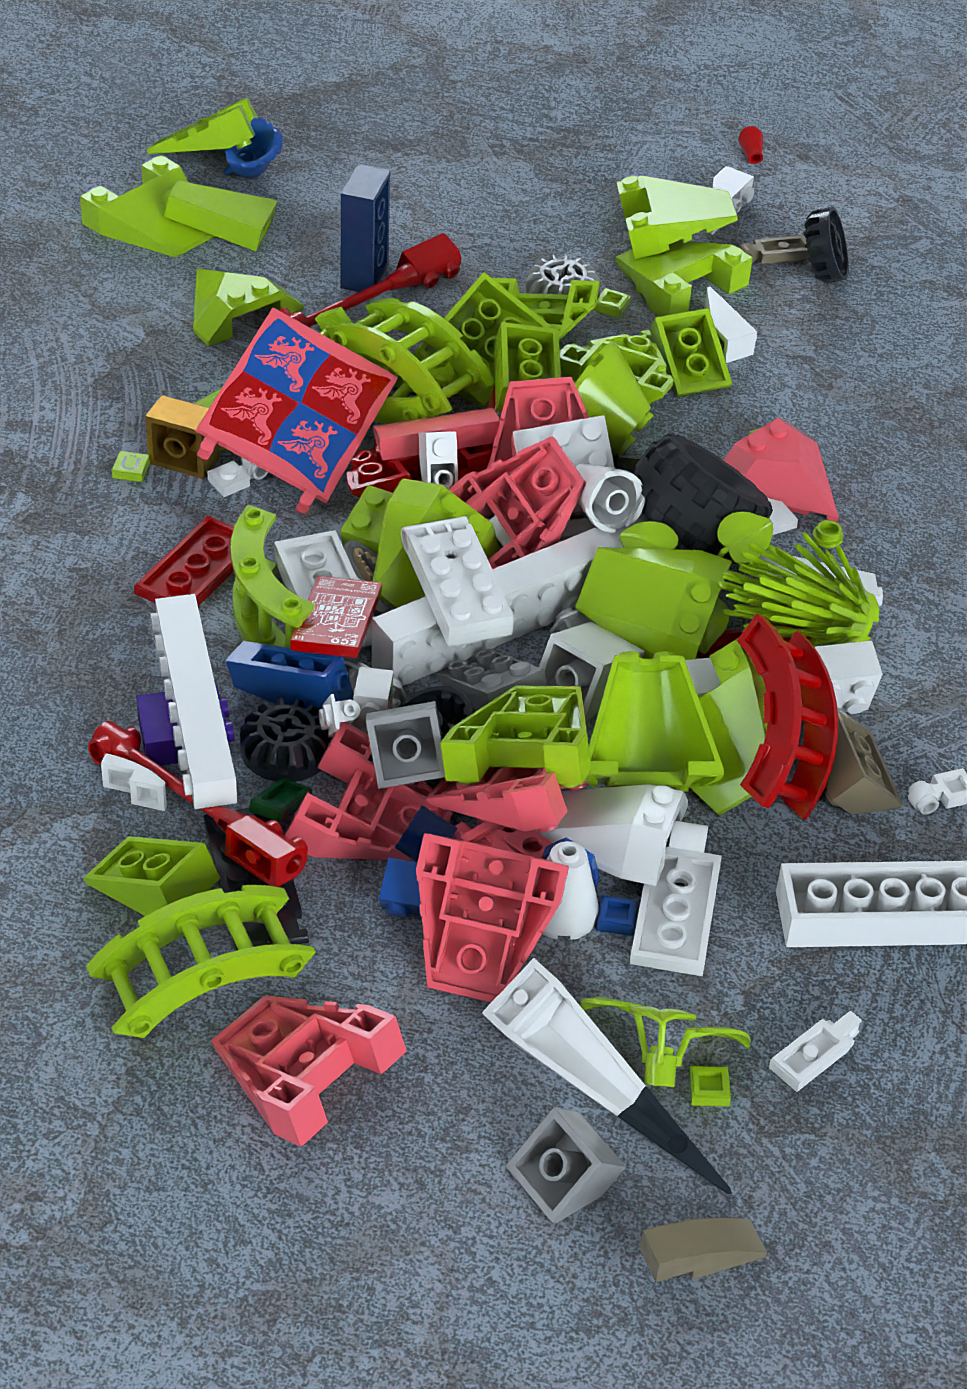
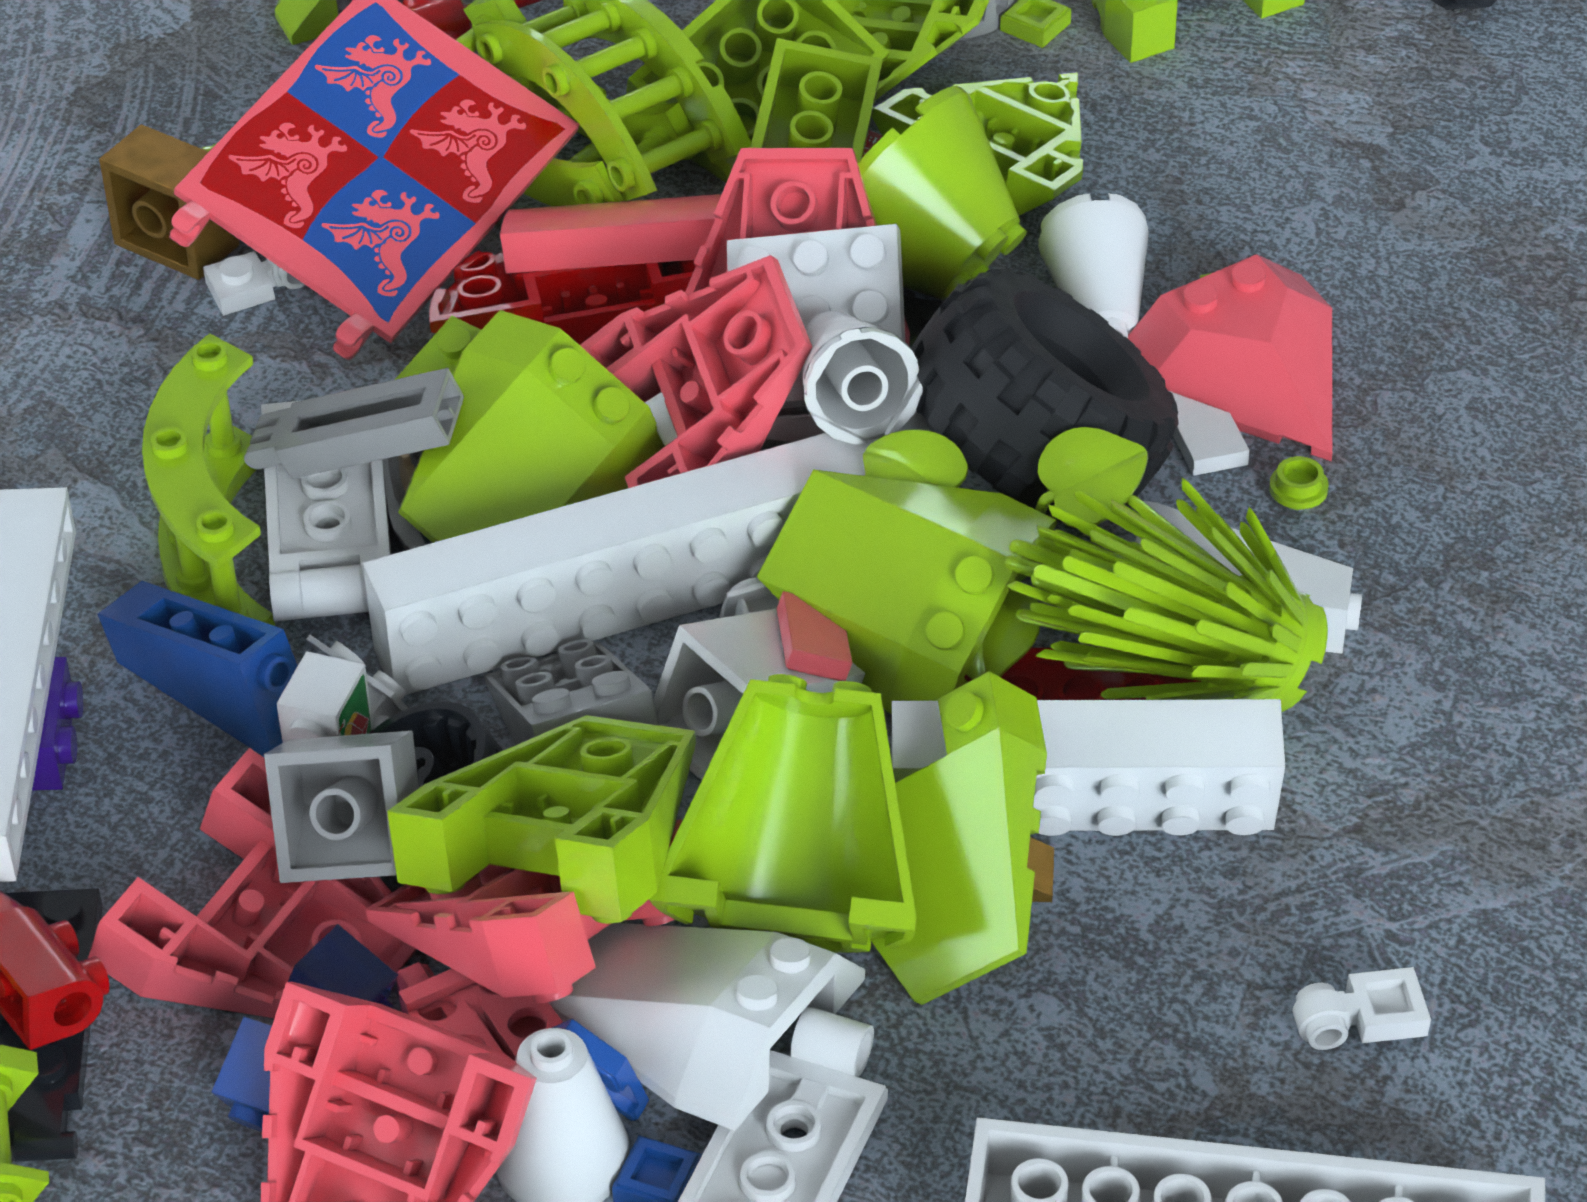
camera: 15 degrees right, 0 degrees up
lime tile [112,451,150,482] -> none
red tile [134,516,234,606] -> none
black gear [240,698,332,782] -> none
dark green tile [249,778,313,822] -> none
tile [290,576,382,658] -> none
white hinge [319,694,360,737] -> none
white hinge [401,516,514,647] -> none
white slope [418,431,458,489] -> none
lime slope [650,308,732,397] -> none
white slope [704,287,757,363] -> none
red fence [737,613,838,820] -> none
dark tan slope [801,707,903,815] -> none
none -> light grey hinge [244,368,464,479]
none -> coral tile [777,591,852,681]
none -> white cone [1038,193,1149,338]

